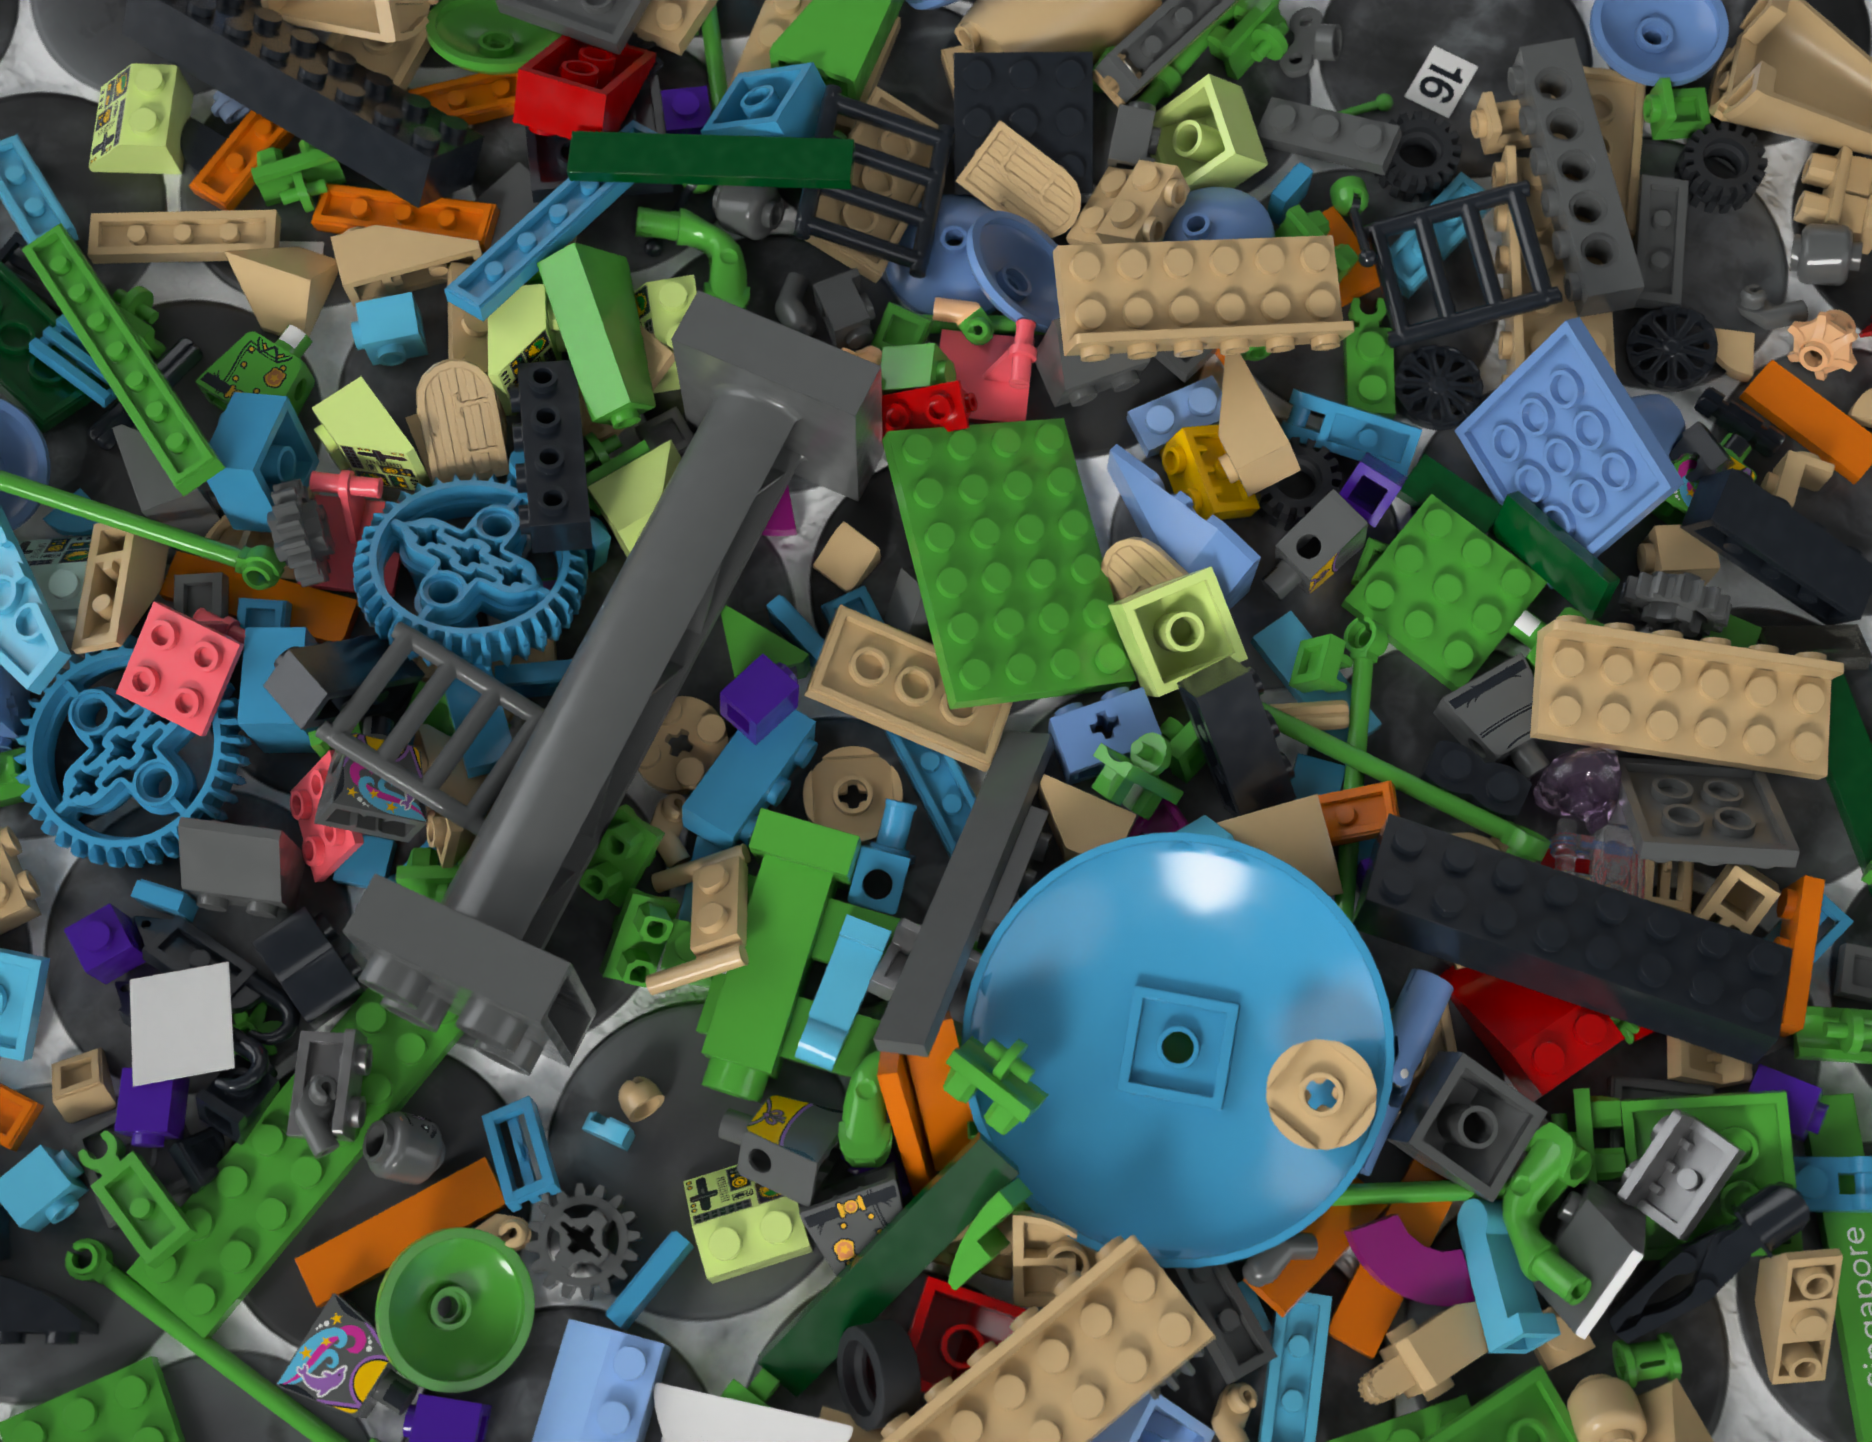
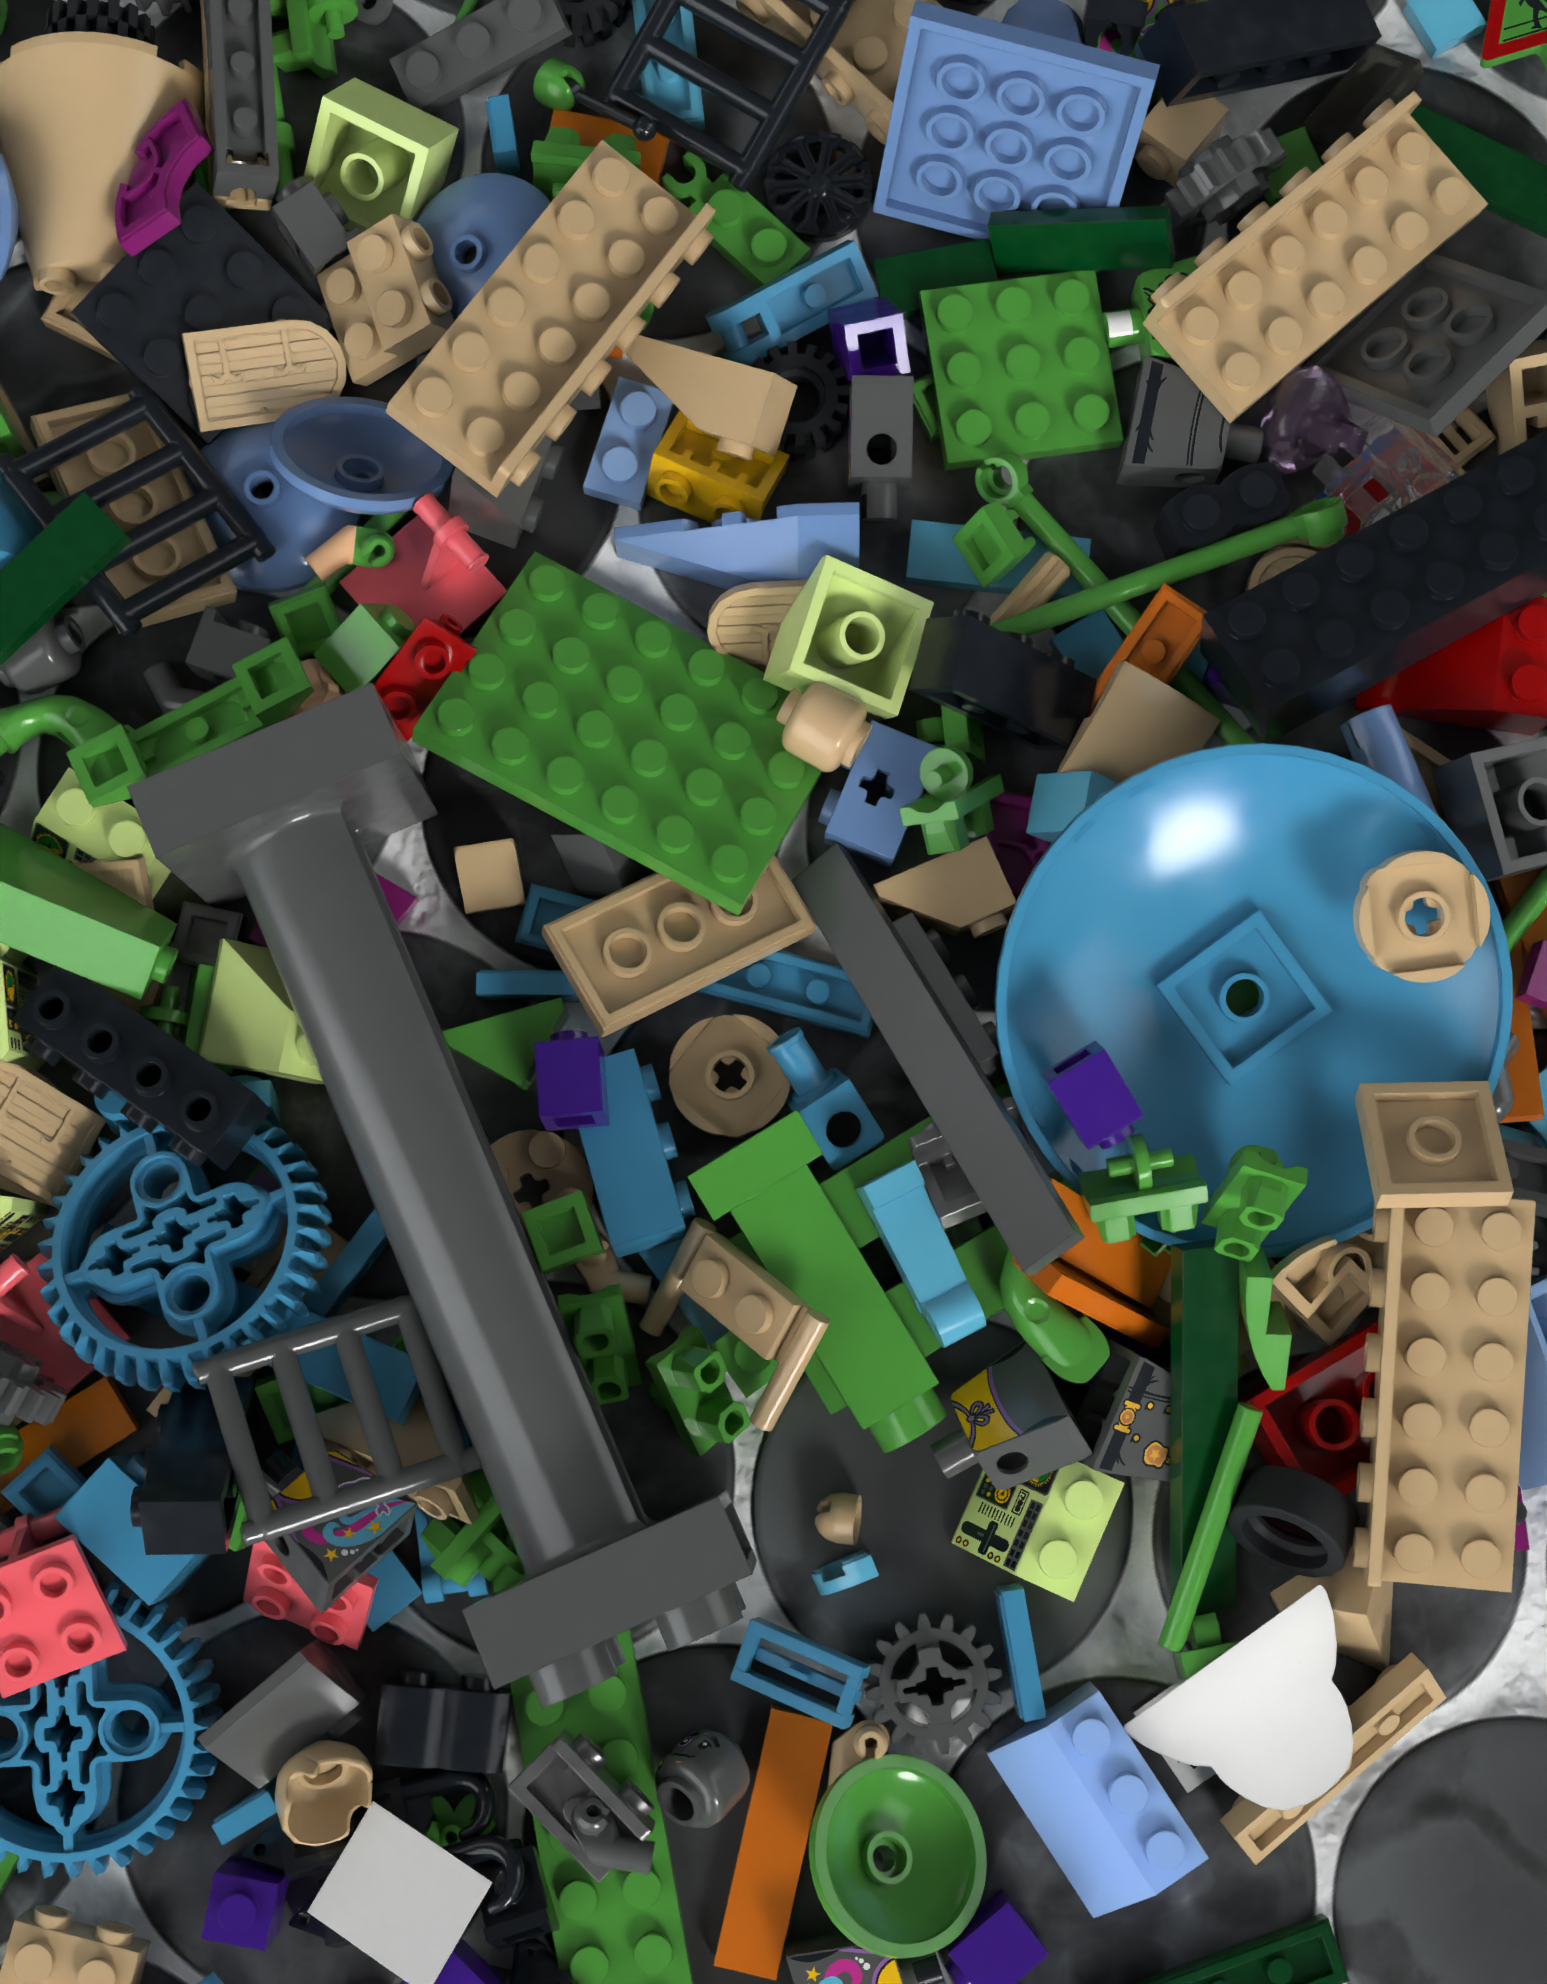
camera: 50 degrees left, 10 degrees up
none -> bright green slope [66,636,314,808]
none -> magenta tile [115,98,214,257]
none -> tan hair [275,1740,373,1847]
none -> bright green tile [522,1190,605,1275]
none -> tan head [776,682,873,773]
none -> dark purple brick [1040,1040,1145,1150]
none -> bright green bar [1158,1402,1263,1652]
none -> bright green hips [1201,1145,1308,1262]
none -> tan plate [1354,1081,1514,1209]

